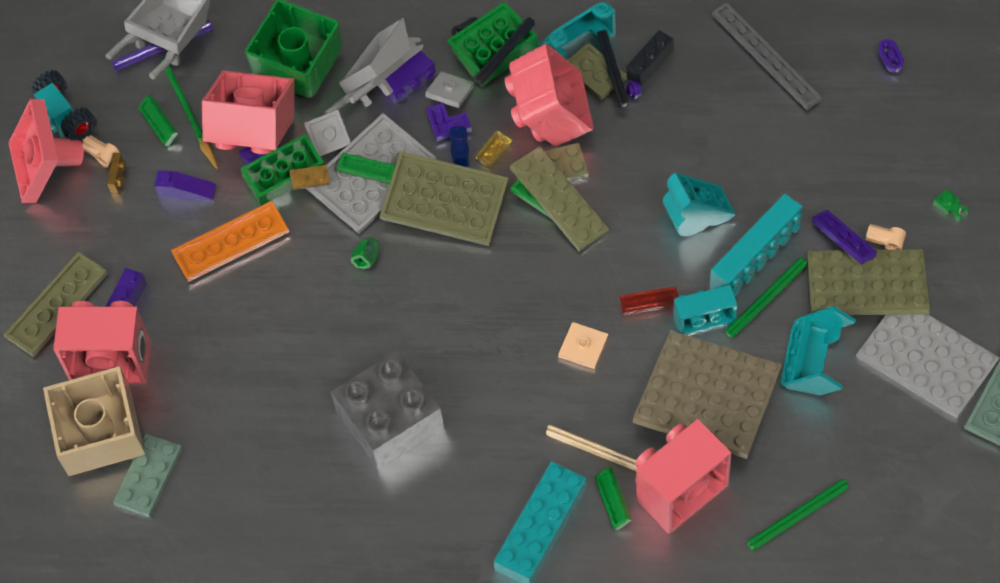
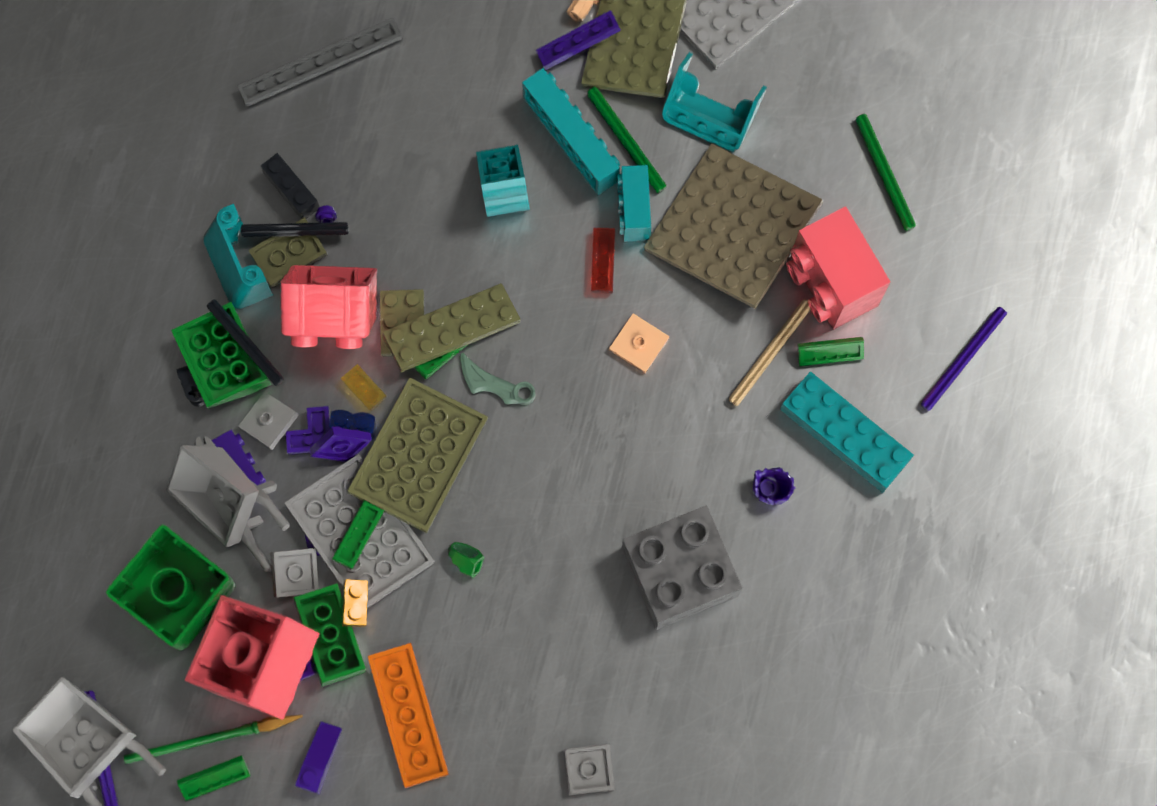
camera: 85 degrees left, 15 degrees up
none -> dark purple plate [310,427,372,462]
none -> sand green piece [461,353,536,405]
none -> light grey plate [564,744,615,795]
none -> dark purple hair [753,467,796,506]

